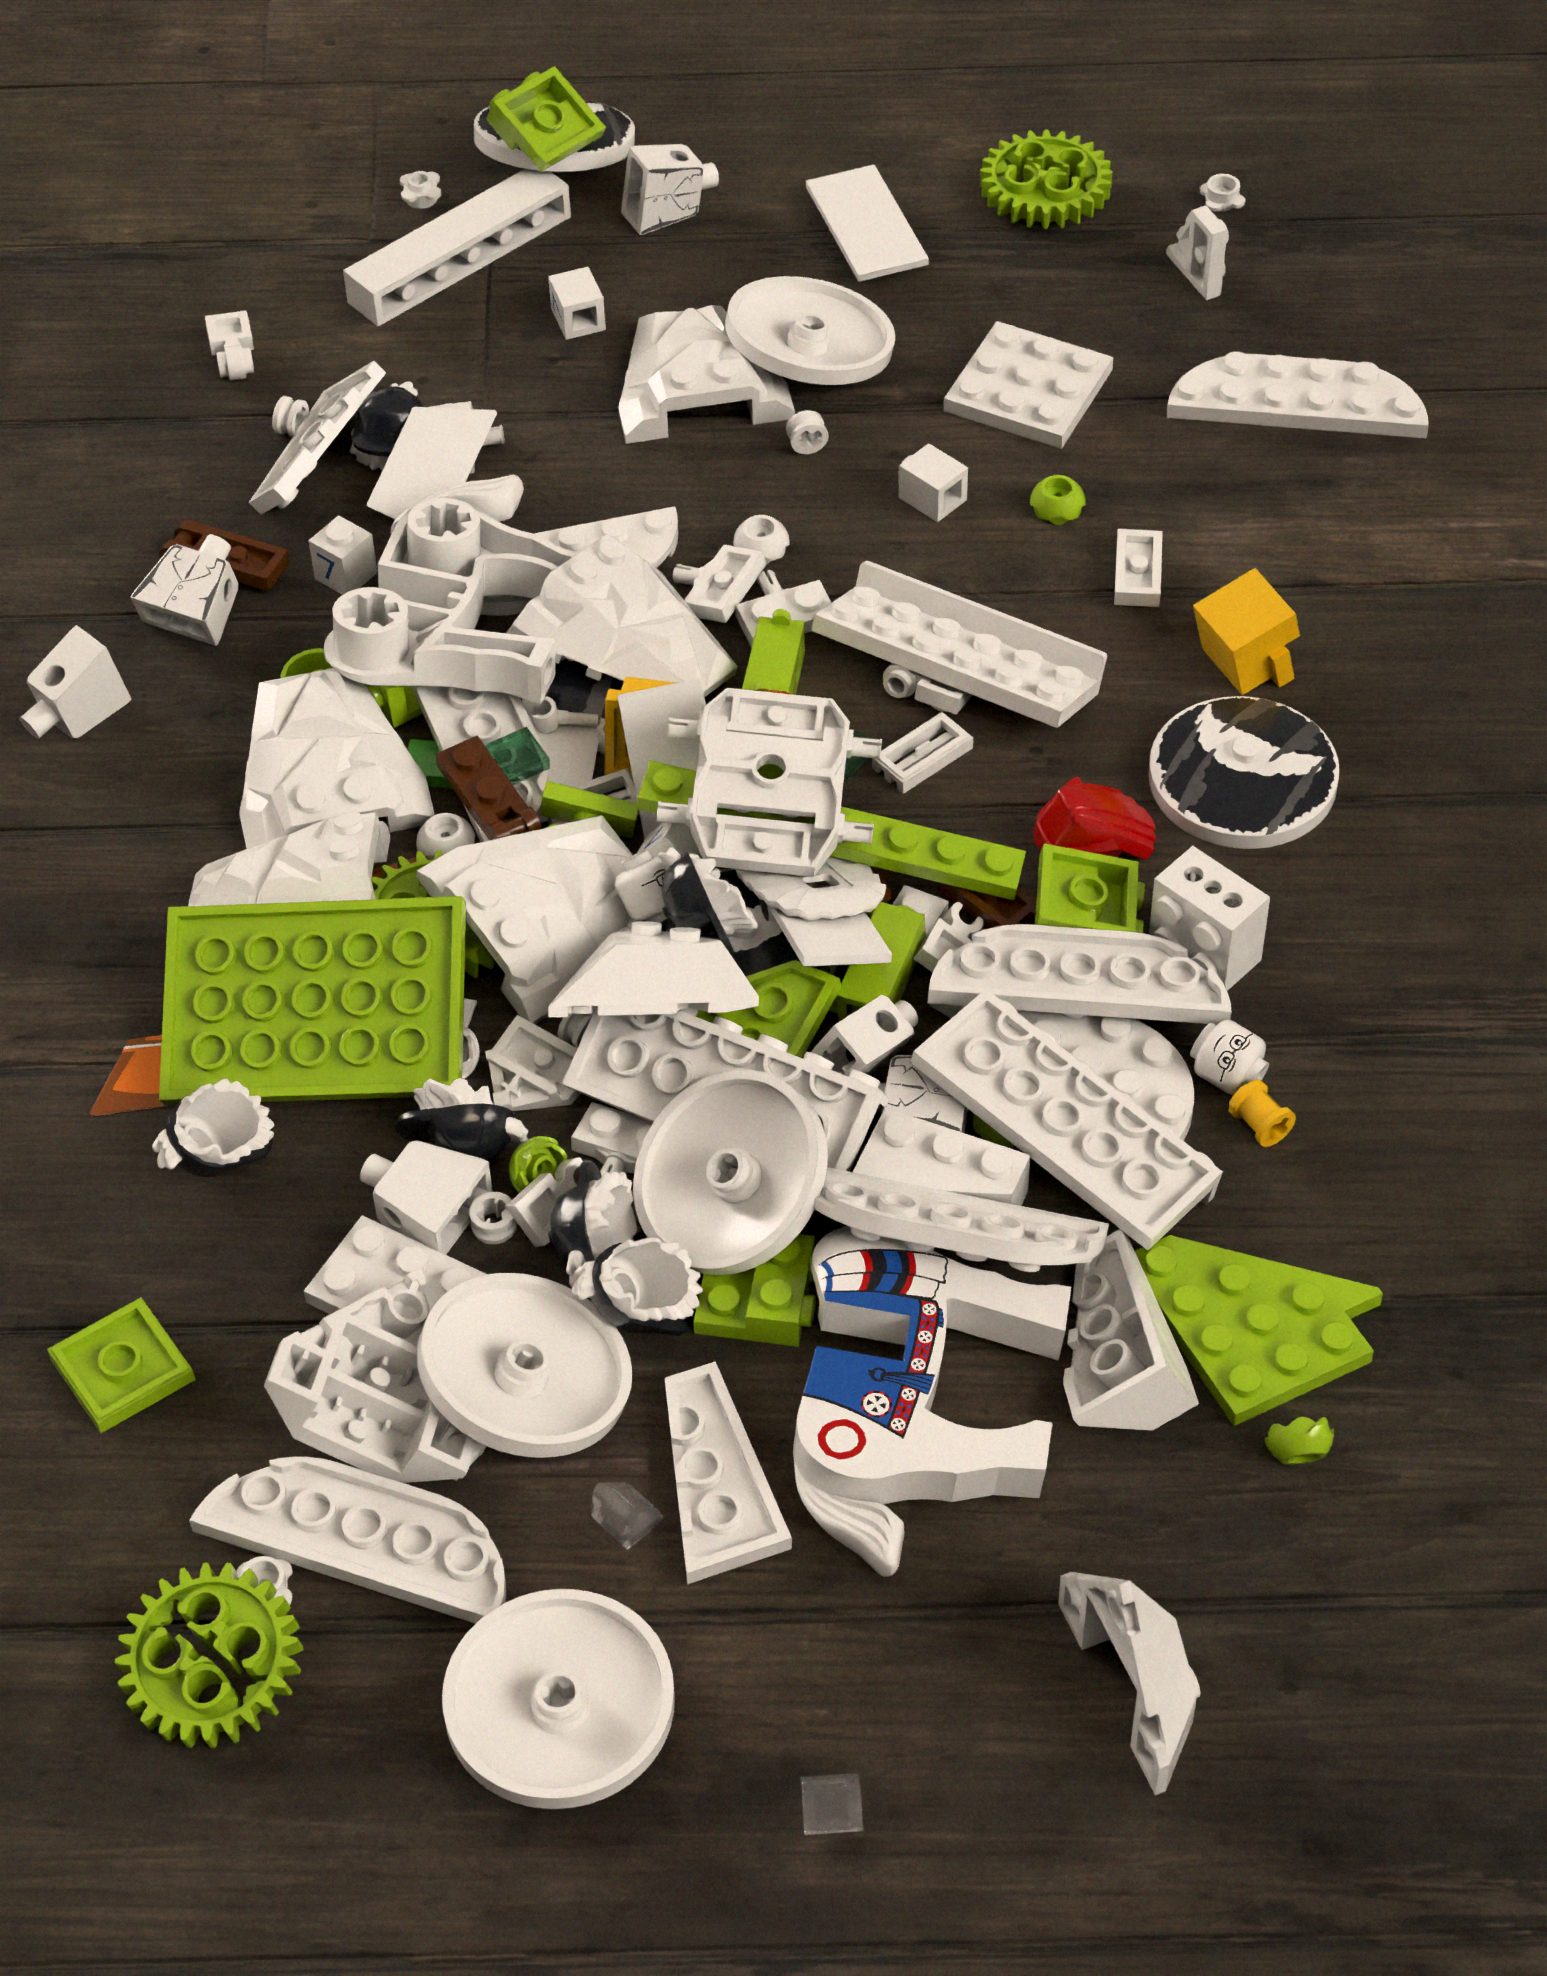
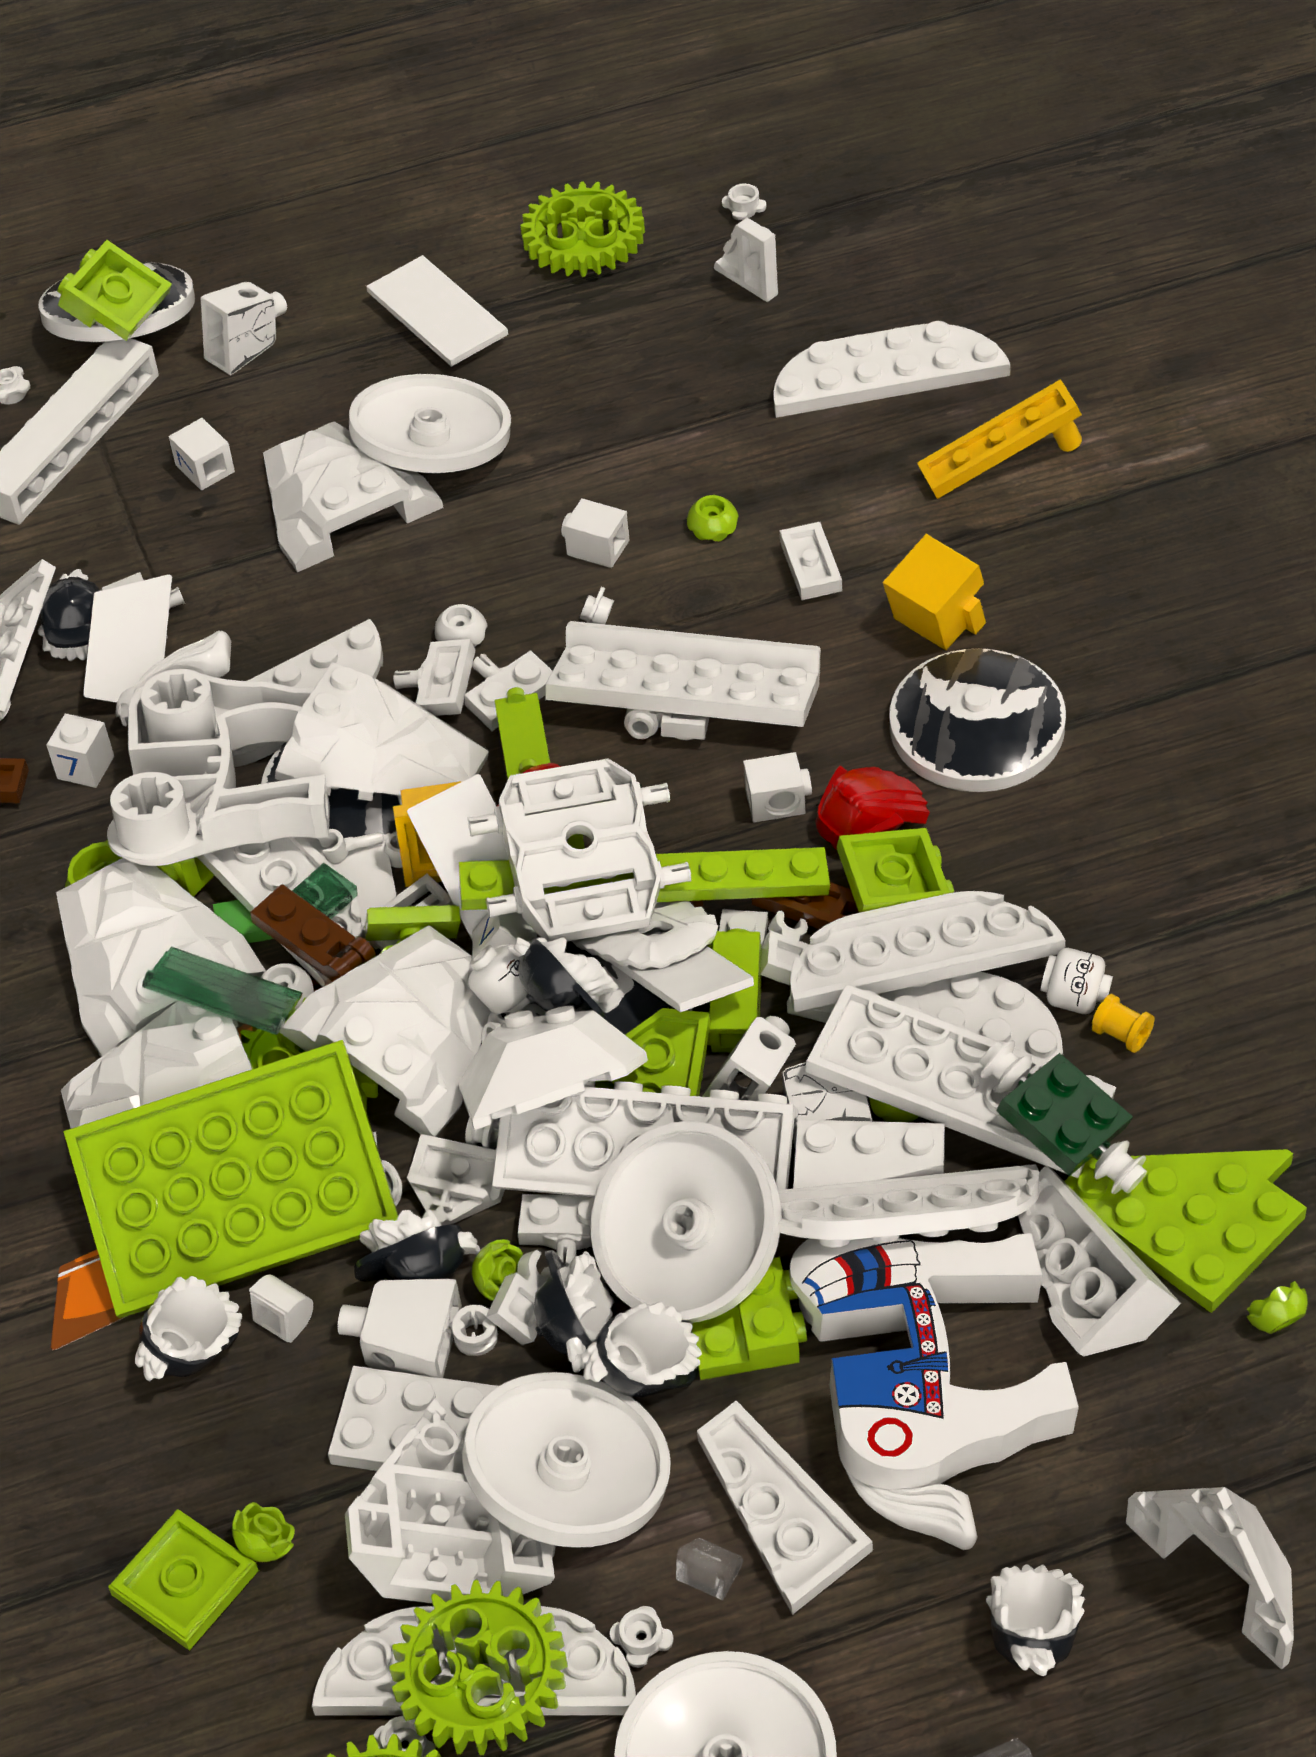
camera: 15 degrees left, 0 degrees up
white bush [786,410,829,454] -> none
white tile [872,712,973,794] -> none
white plate [944,321,1113,449] -> none
white piece [1149,846,1270,991] -> none
none -> clear green piece [142,946,303,1035]
none -> lime plate [232,1502,295,1562]
none -> white brick [249,1274,313,1343]
none -> lime gear [389,1580,568,1755]
none -> white plate [580,586,614,624]
none -> white plate [610,1606,673,1668]
none -> white brick [743,752,812,823]
none -> yellow piece [917,379,1082,499]
none -> dark green plate [980,1040,1147,1194]
none -> white hair [986,1564,1085,1676]

